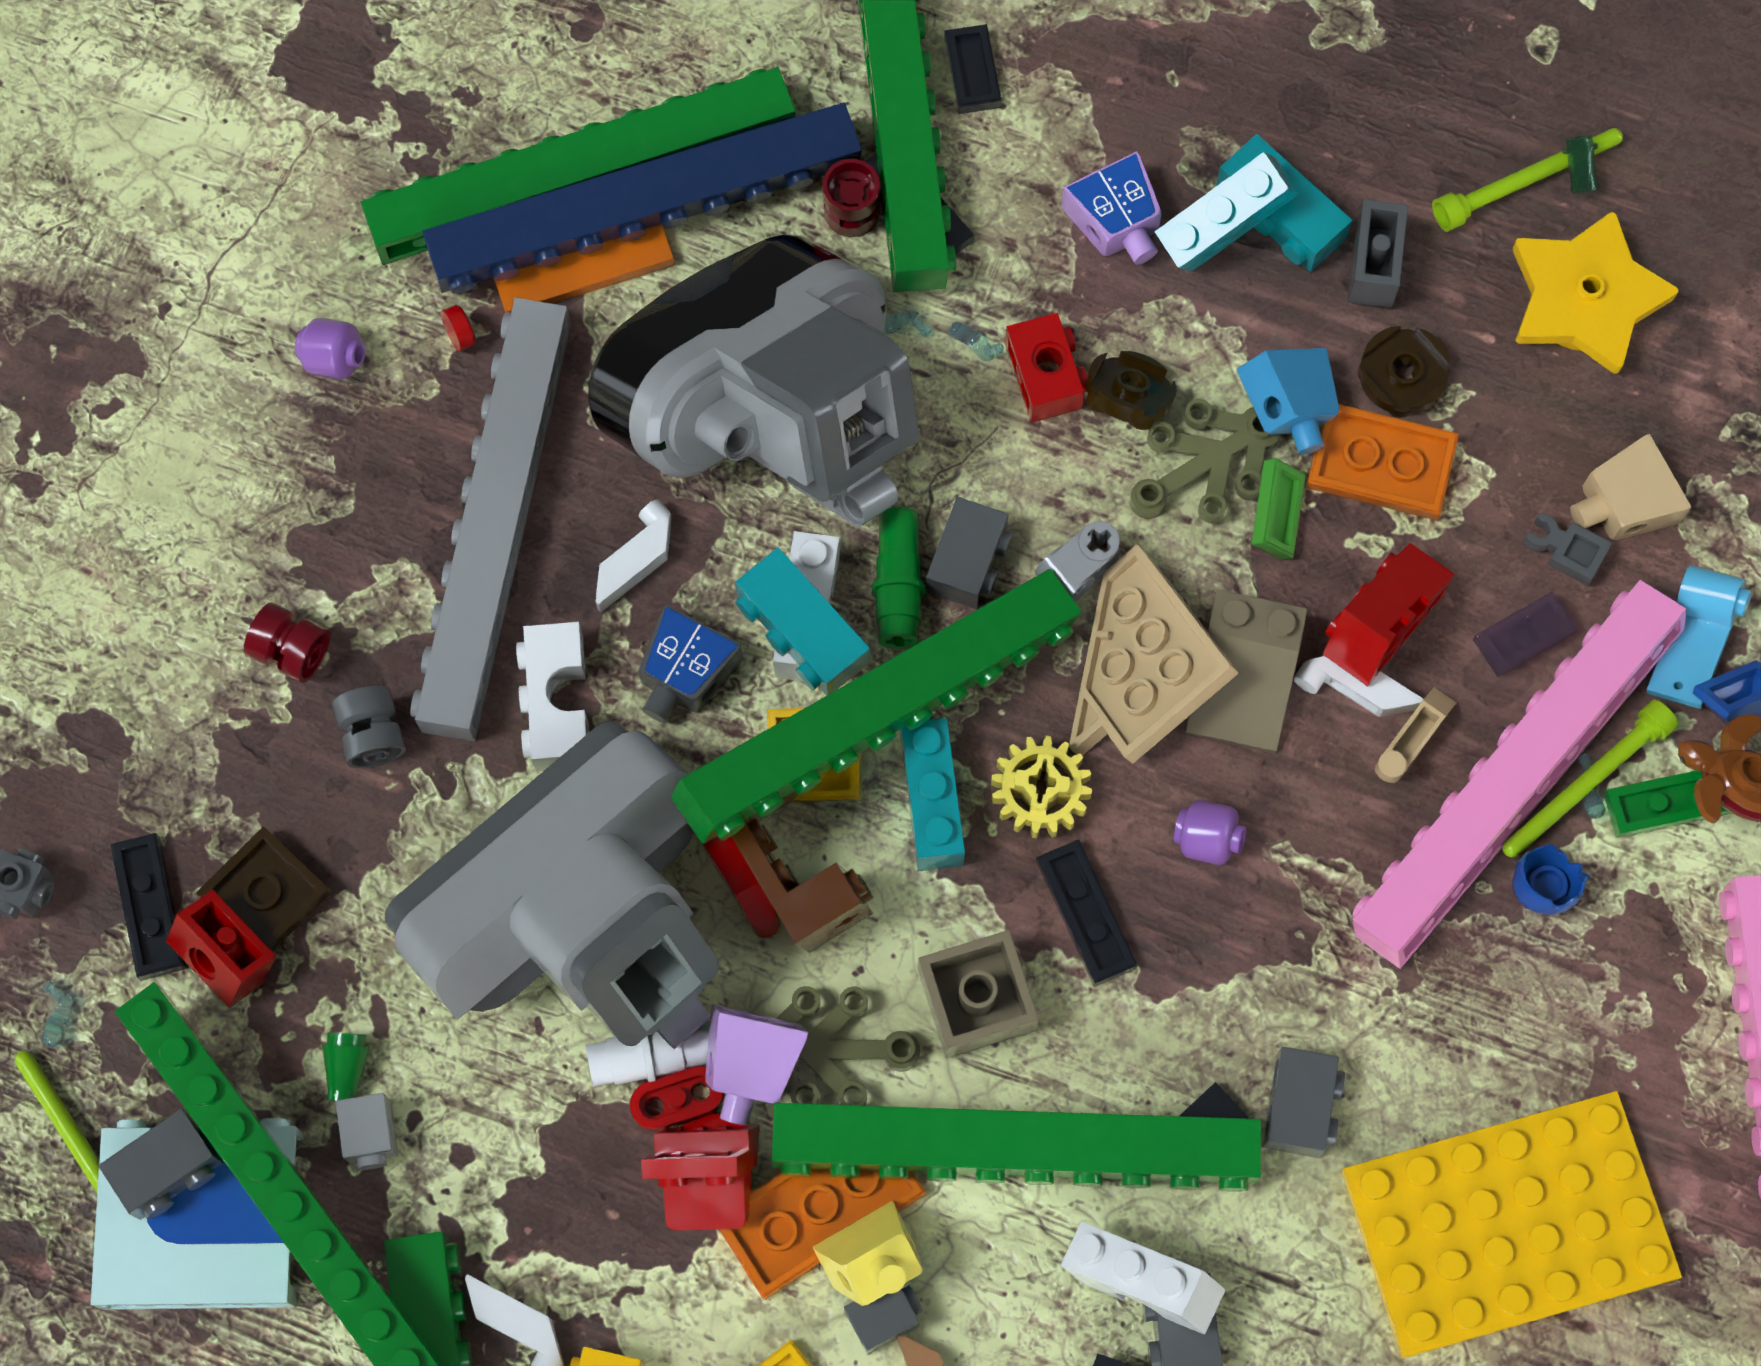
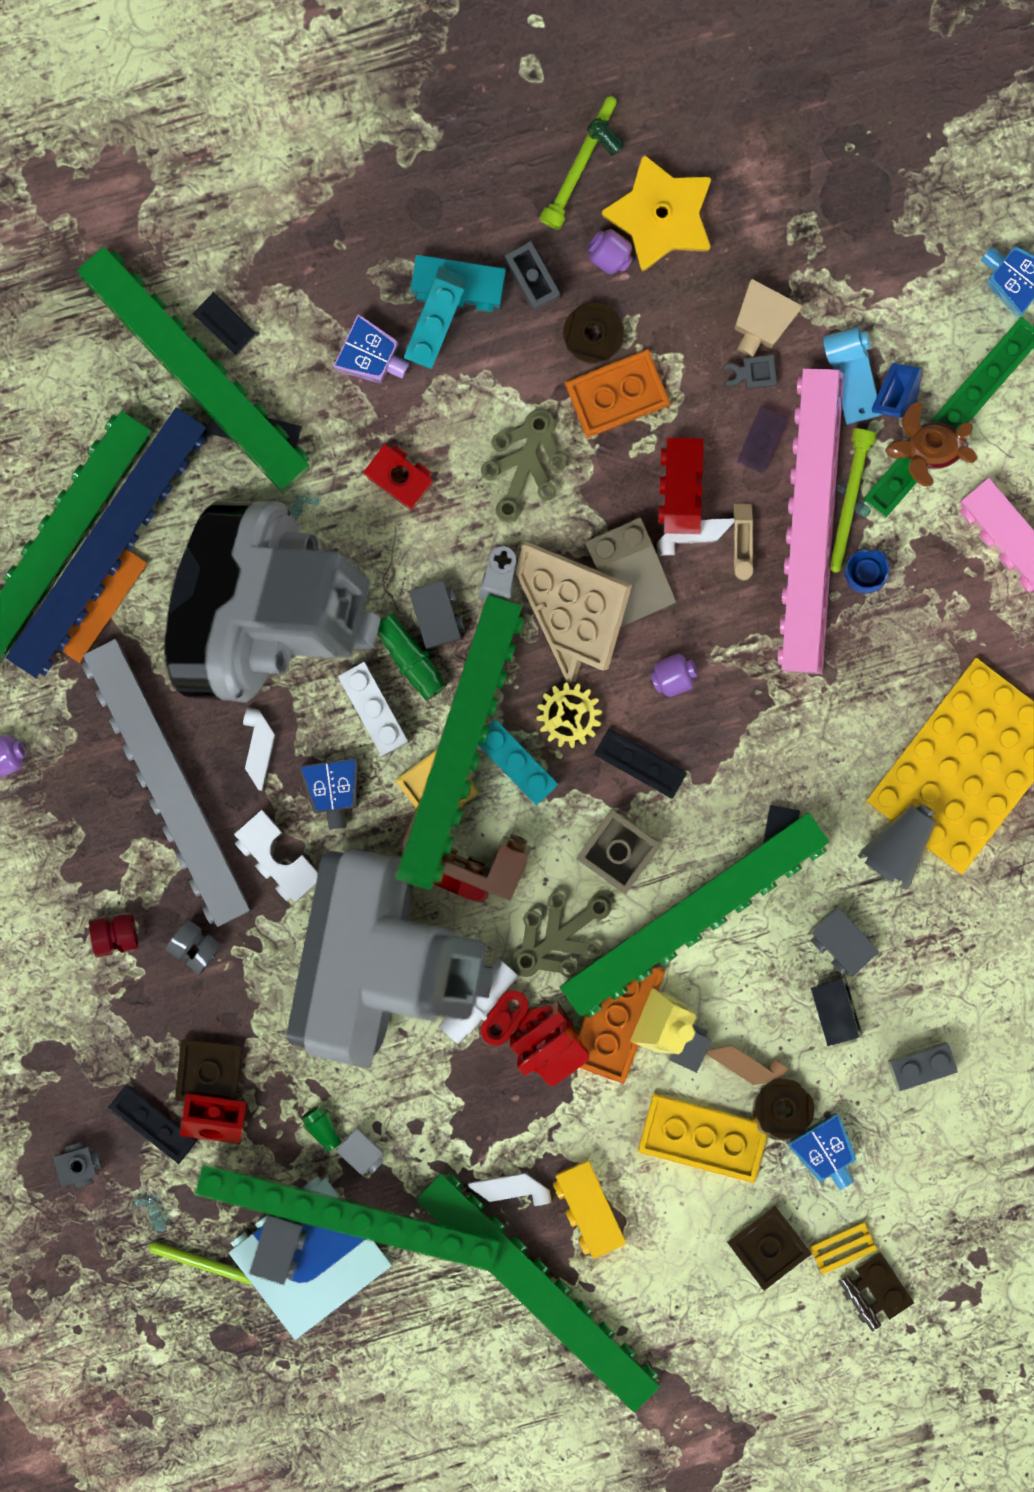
camera: 35 degrees left, 15 degrees up
red tile [441,305,476,352] -> none
lavender torso [705,1004,808,1125] -> none
teal brick [735,547,870,696] -> none
dark red wheel [822,158,880,238] -> none
clear light blue piece [949,321,1004,361] -> none
white arch [1060,1221,1225,1335] -> none
dark brown plate [1085,351,1177,430] -> none
dark azure torso [1237,348,1339,455] -> none
bright green tile [1251,458,1306,560] -> none
dark grey brick [1263,1046,1345,1158] -> none
none -> medium lavender head [587,229,633,274]
none -> dark grey cone [858,803,937,890]

